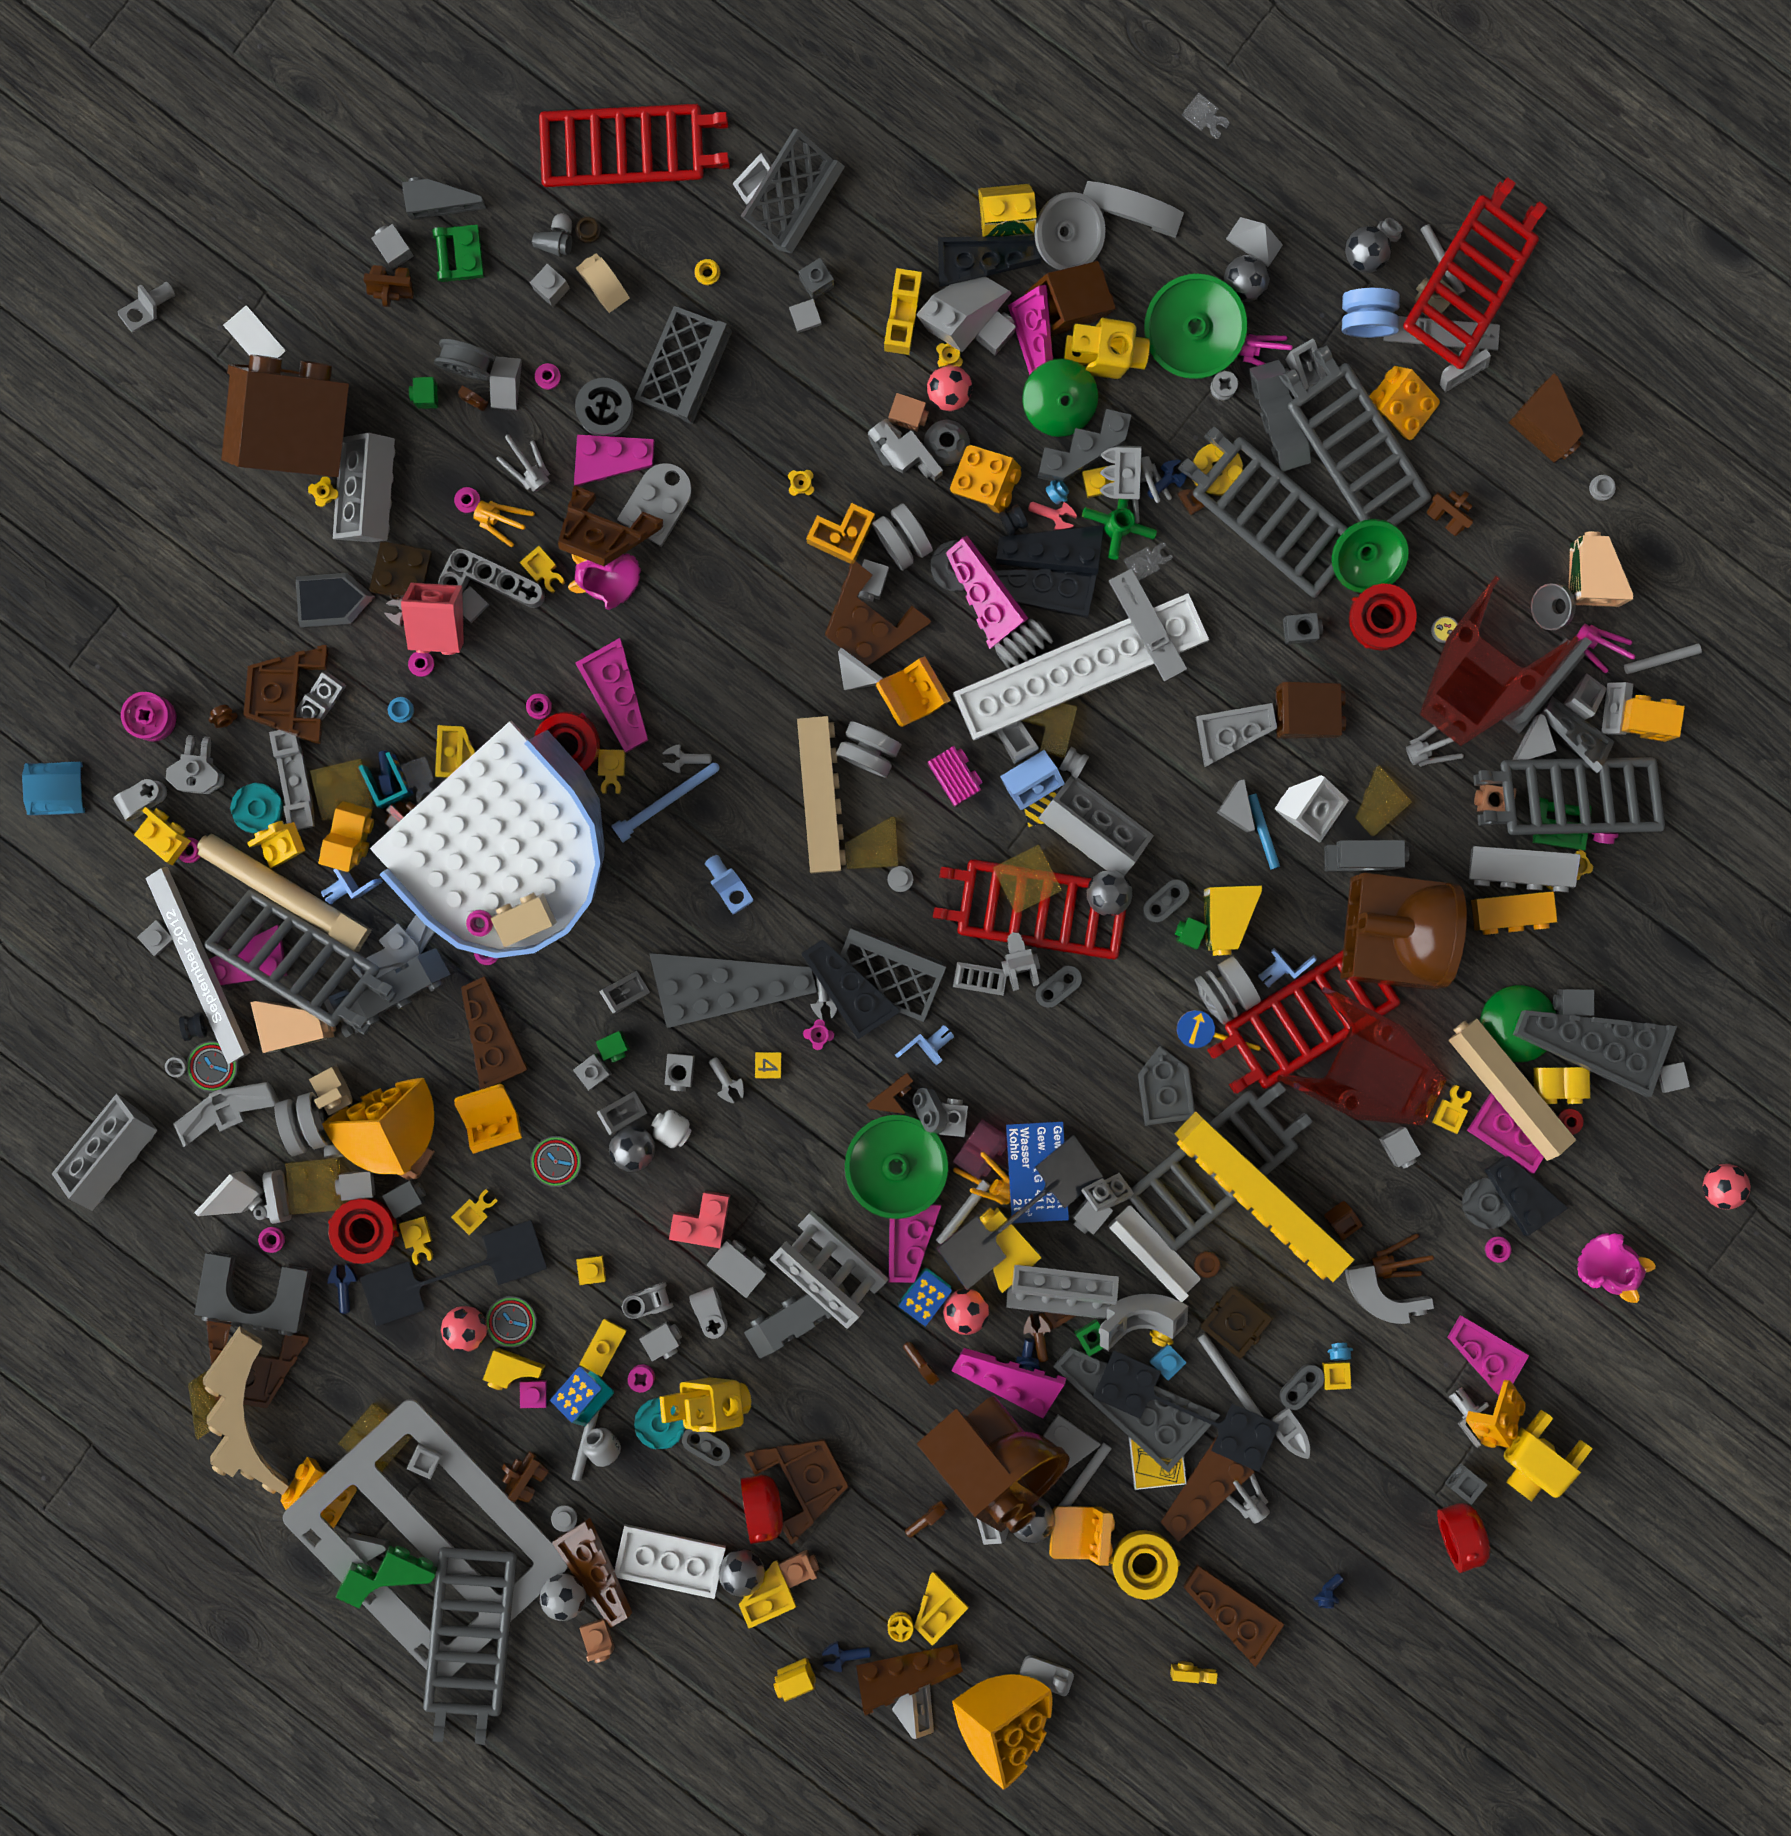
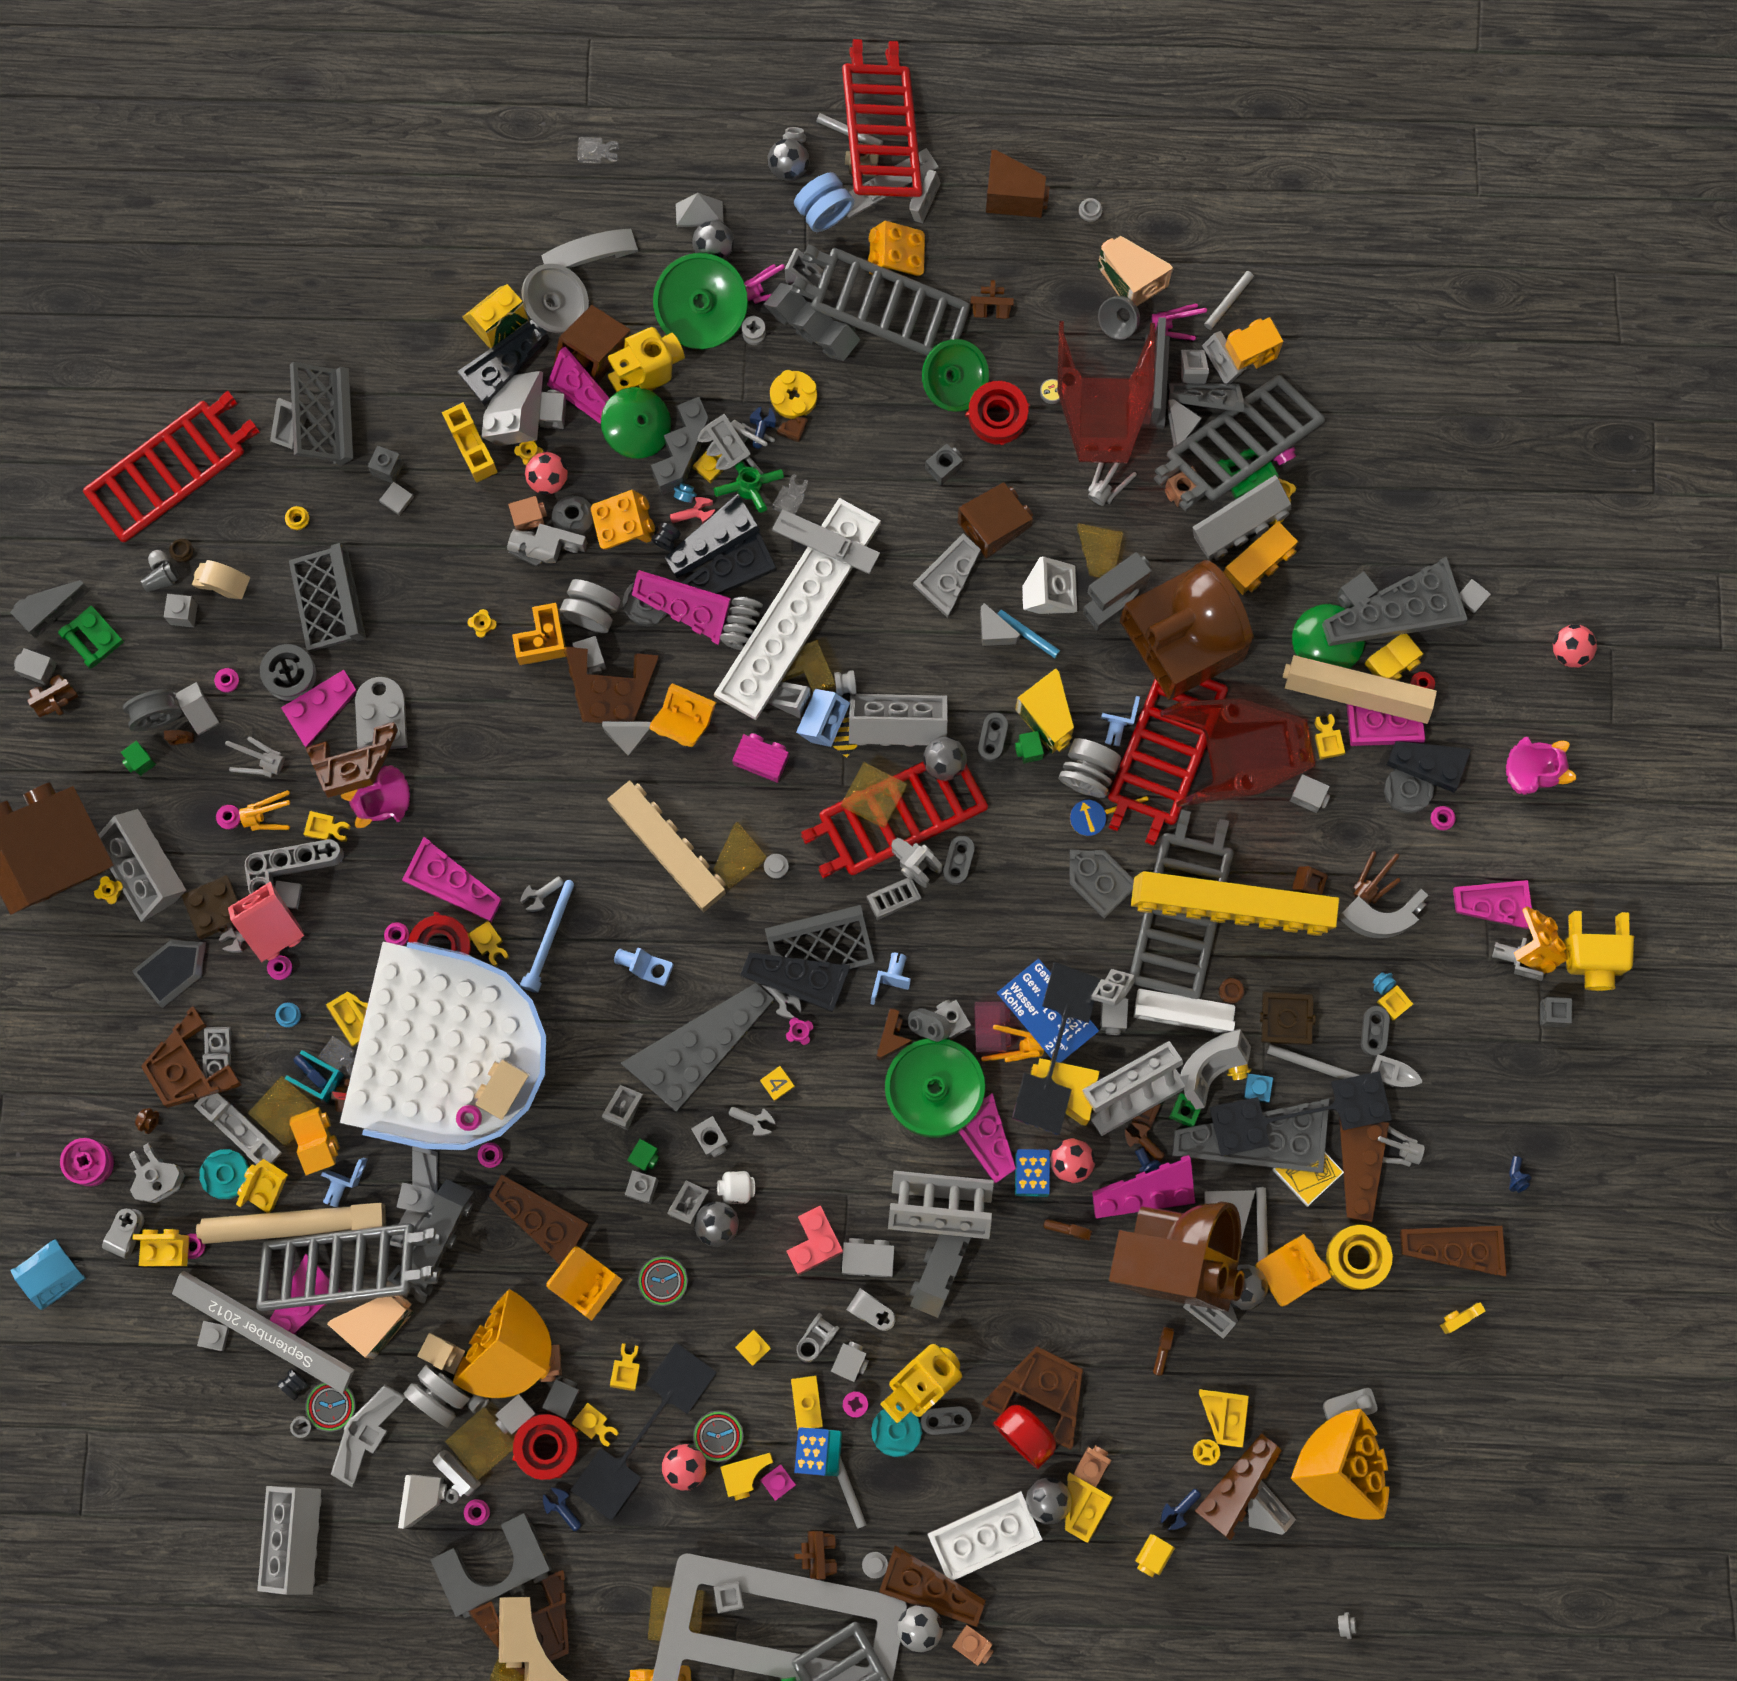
camera: 35 degrees left, 10 degrees down
light grey head [582,1428,621,1467] -> none
light grey wheel [836,721,902,778] -> none
light grey bar [936,1179,991,1244] -> none
dark grey bar [1178,427,1348,598] -> none
red piece [1437,1503,1490,1573] -> none

